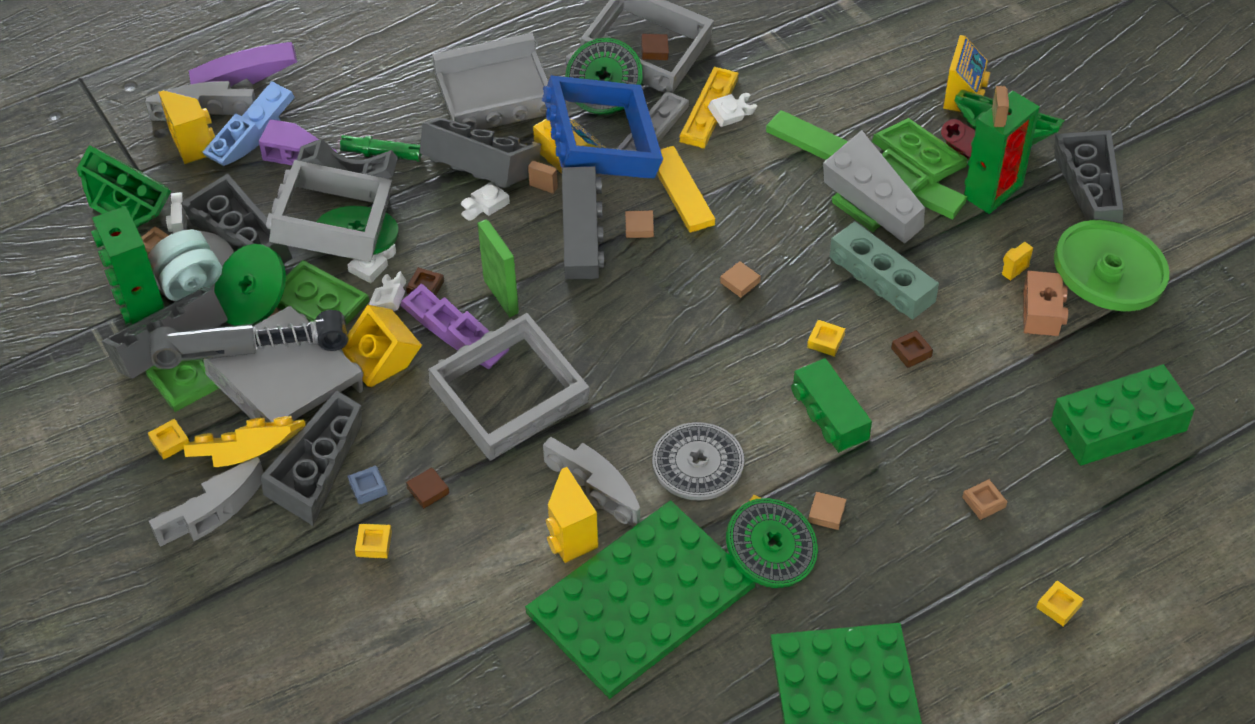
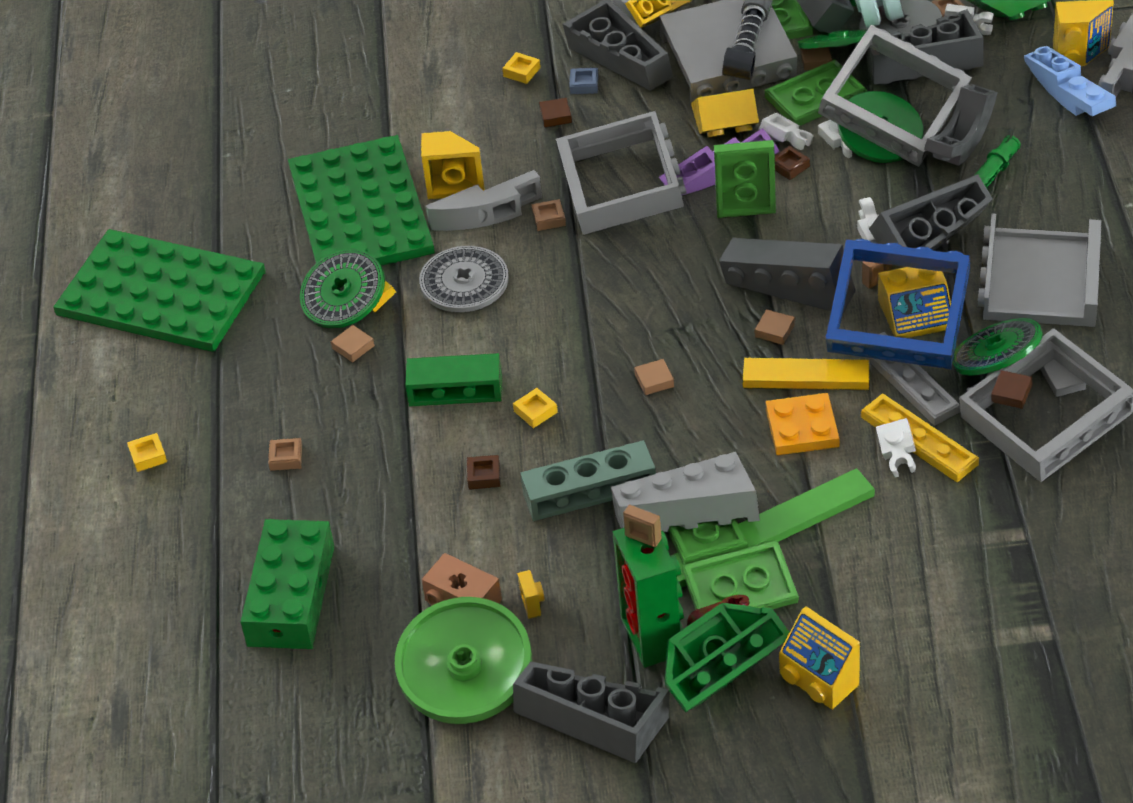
camera: 120 degrees right, 5 degrees down
medium lavender slope [259,119,337,165] -> none
none -> medium nougat tile [531,199,566,231]
none -> light orange plate [766,393,840,456]

